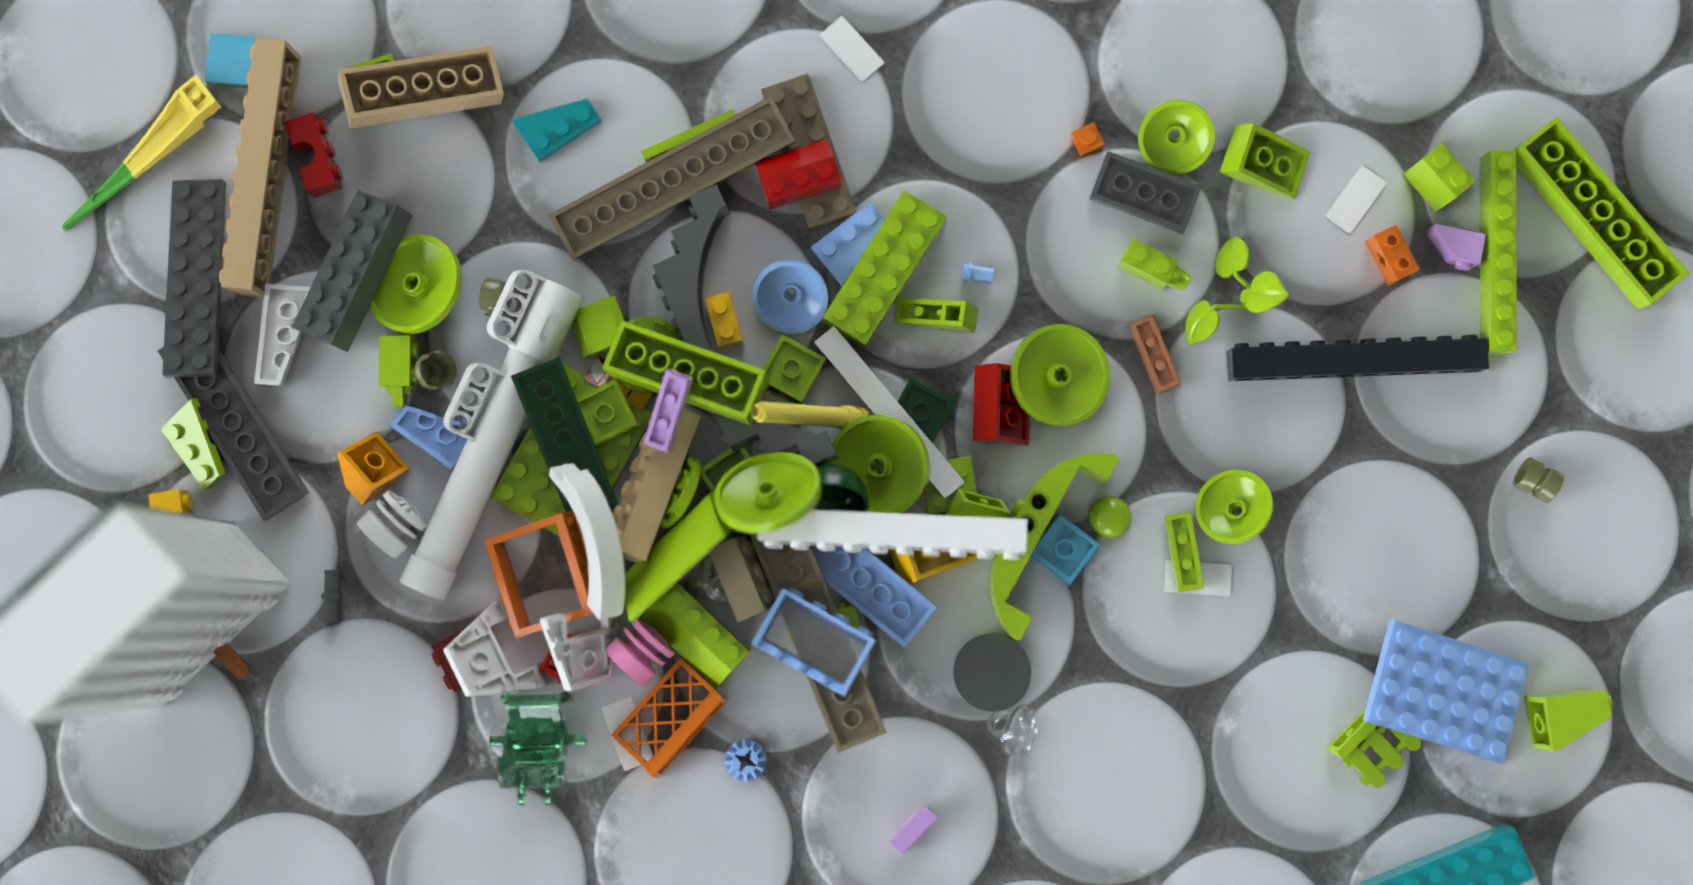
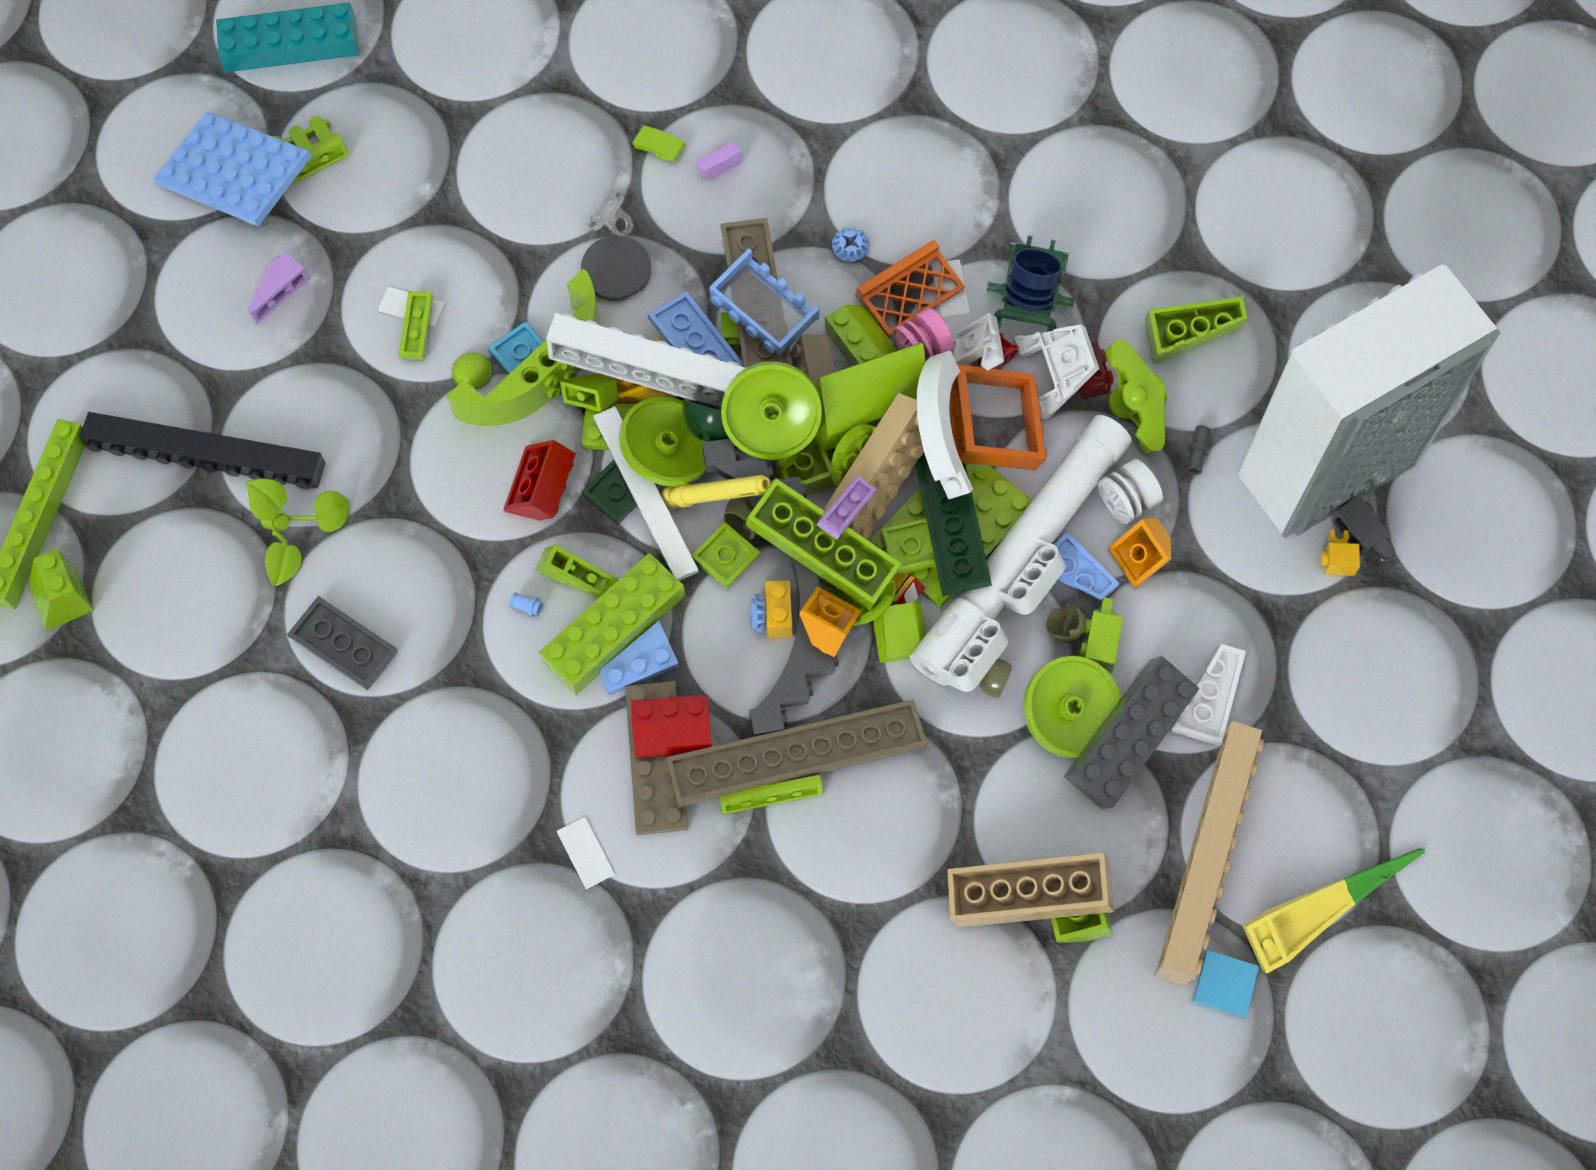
camera: 165 degrees left, 15 degrees down
dark grey plate [158,347,310,521] -> none
wing [161,398,226,490] -> none
dark grey plate [162,179,226,378] -> none
red arch [284,112,343,198] -> none
teal wing [511,99,602,162] -> none
light blue dish [752,260,829,334] -> none
lime dish [1010,324,1110,427] -> none
orange plate [1070,122,1105,157] -> none
lime hinge [1117,238,1192,291] -> none
nougat tile [1128,314,1181,394] -> none
lime dish [1138,99,1215,175] -> none
lime dish [1195,469,1273,544] -> none
lime slope [1220,123,1310,199] -> none
white sticker [1325,165,1387,234] -> none
orange brick [1365,224,1420,286] -> none
lavender slope [1427,224,1486,270] -> none
olive wheel [1513,457,1564,503] -> none
lime slope [1524,688,1613,751] -> none
none -> lavender slope [248,251,309,324]
none -> lime slope [632,125,686,162]
none -> light blue gear [750,594,766,634]
none -> light orange slope [799,586,861,657]
none -> dark blue wheel [1004,248,1063,311]
none -> lime piece [1105,339,1167,454]
none -> lime wedge [1145,296,1248,364]

